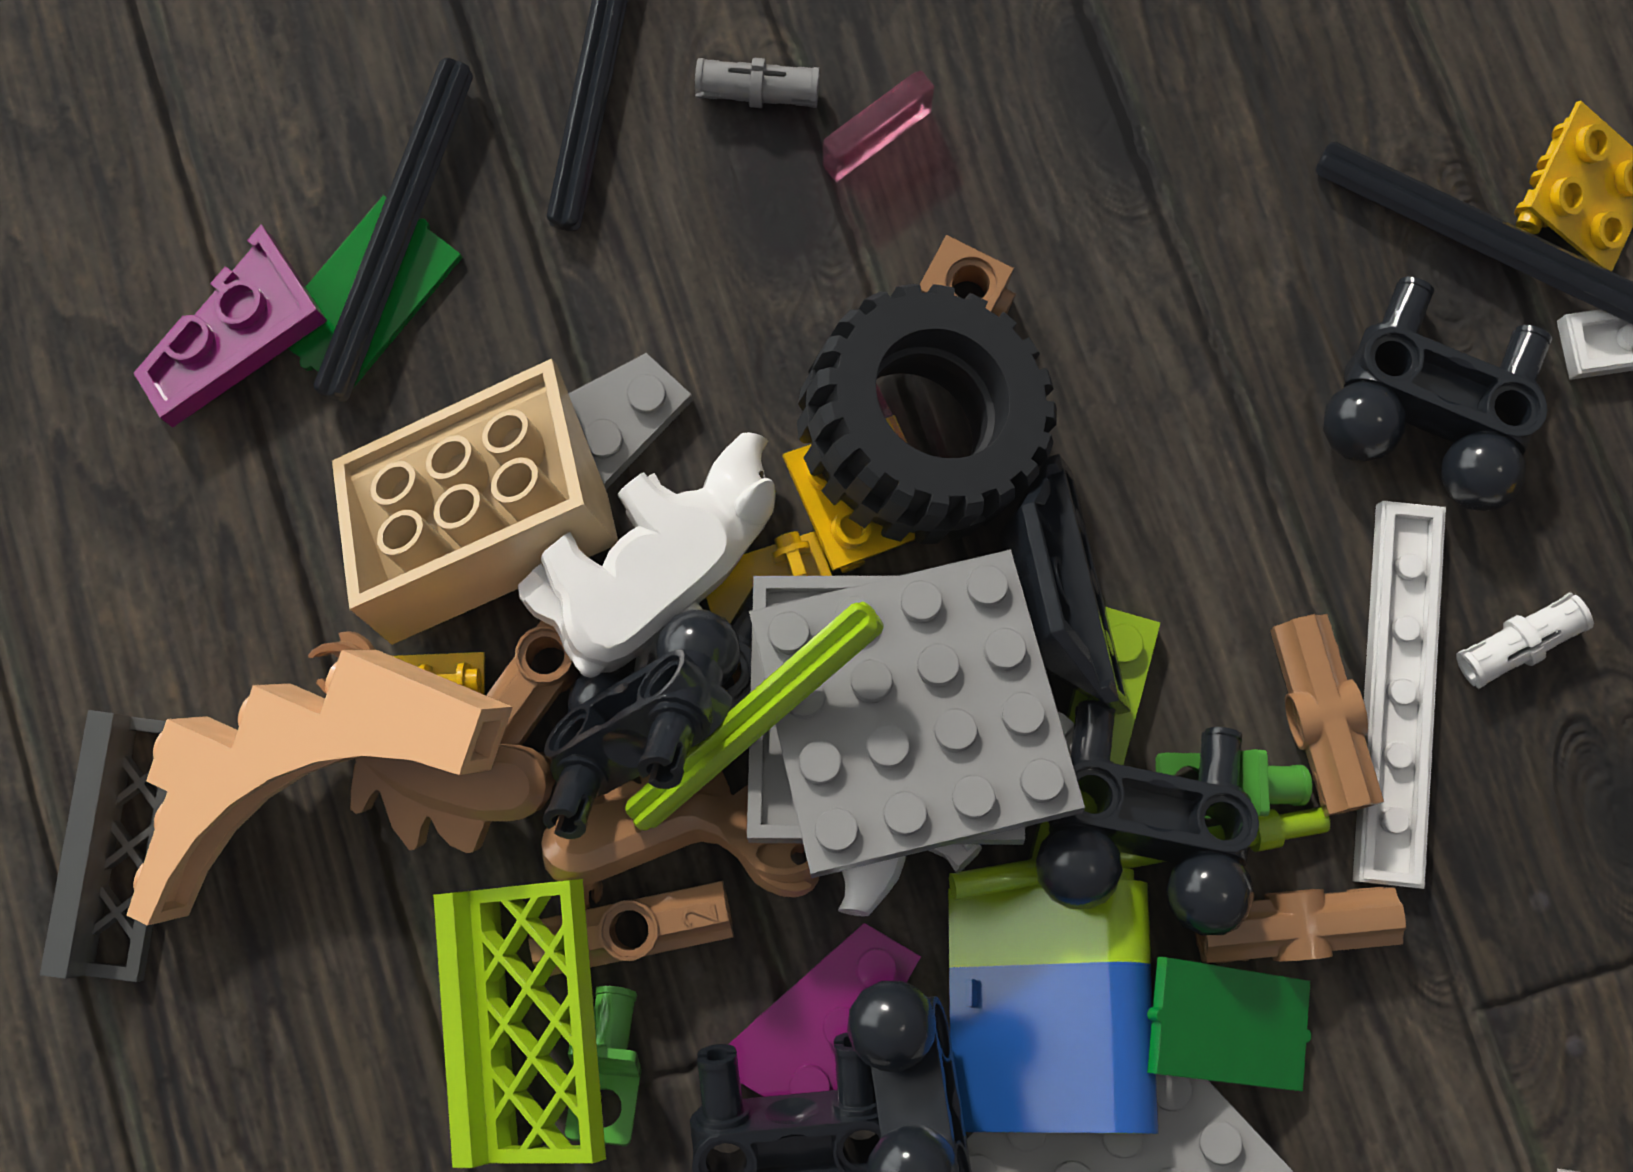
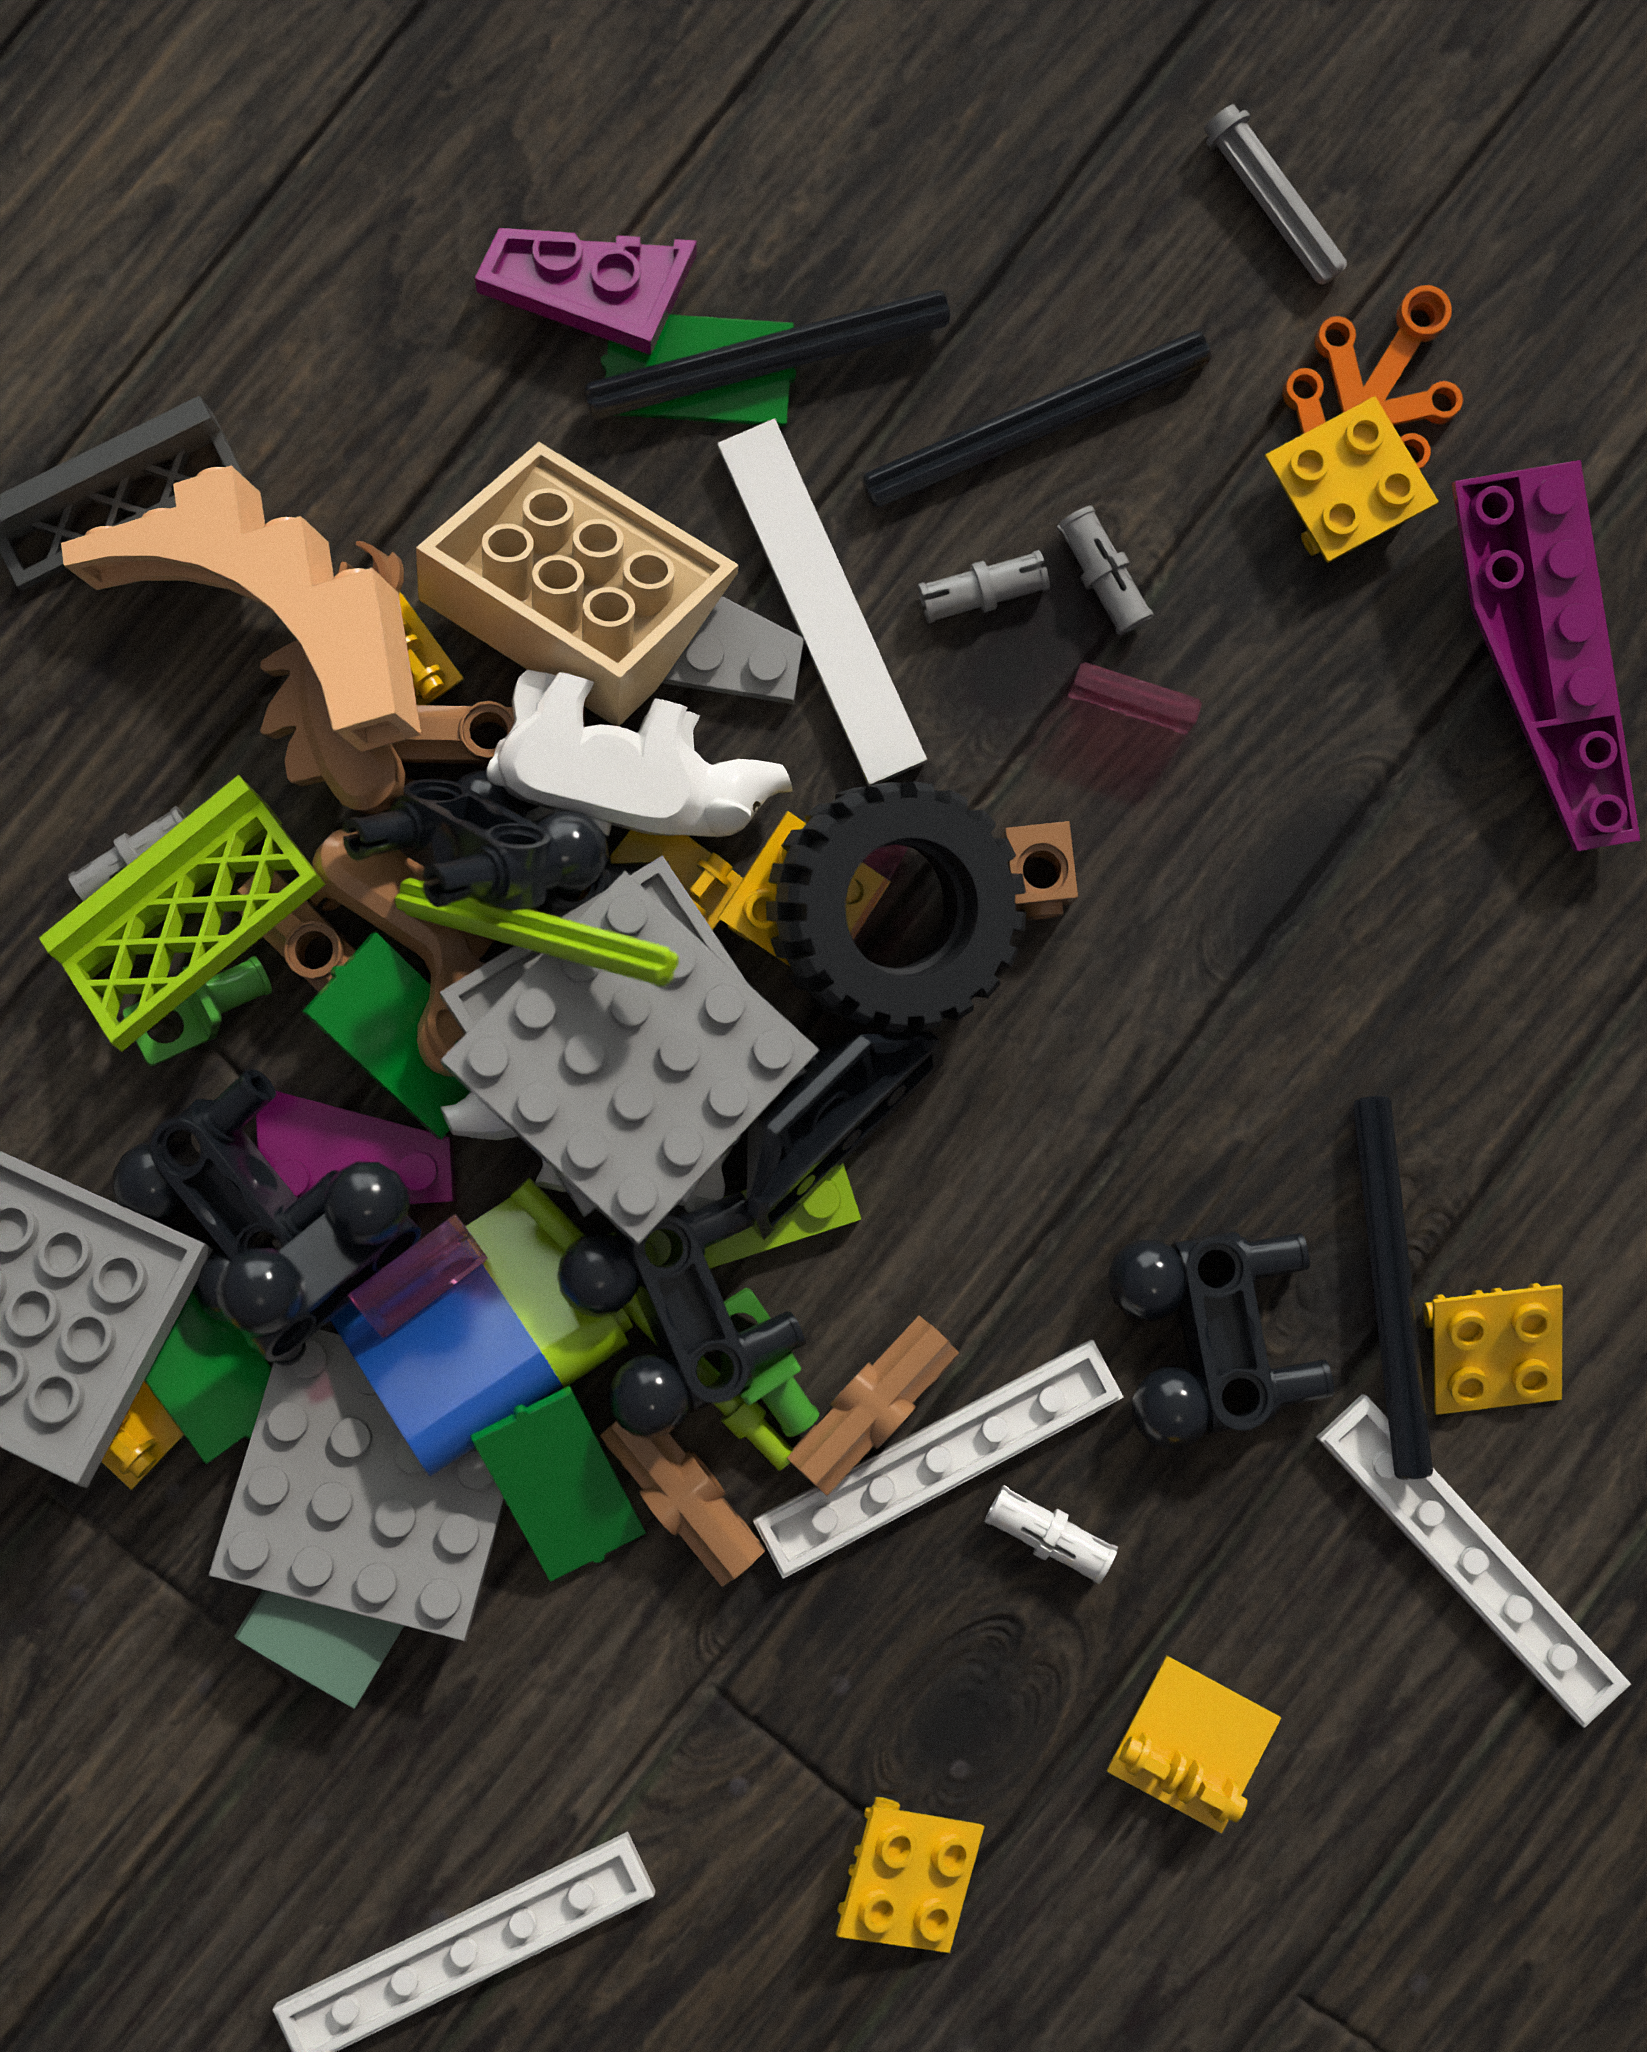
camera: 50 degrees right, 5 degrees up
none -> light grey pin [68,806,186,901]
none -> green piece [302,933,470,1139]
none -> clear pink tile [348,1214,487,1338]
none -> white tile [717,418,927,786]
none -> light grey pin [918,550,1050,624]

